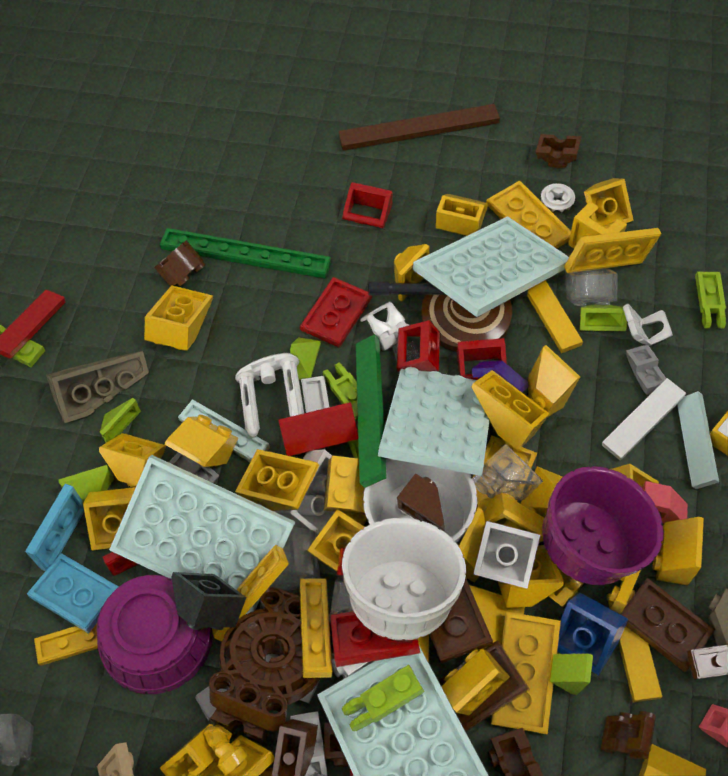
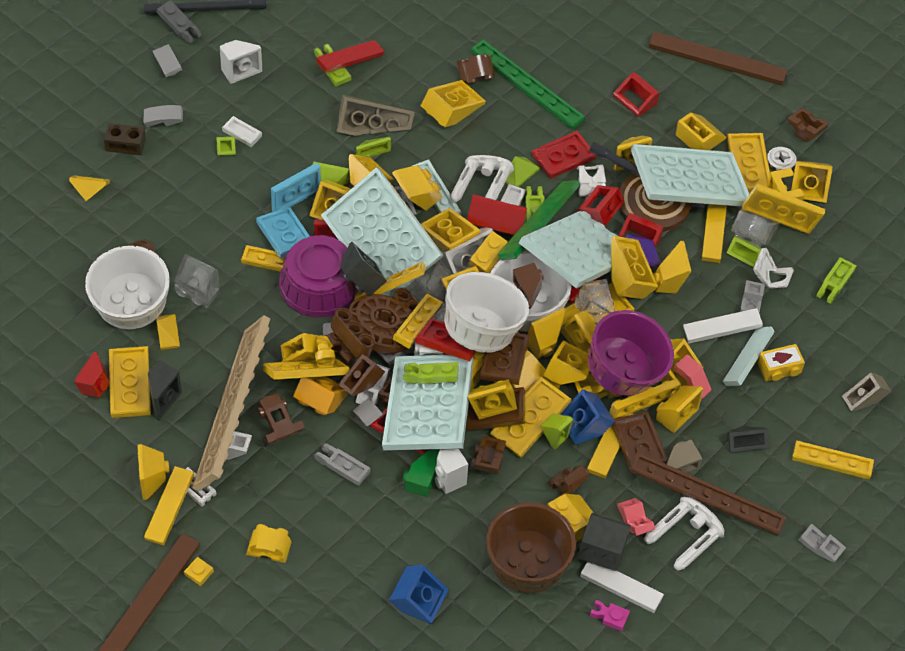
camera: 25 degrees right, 5 degrees down
white slope [474,521,540,589] -> none

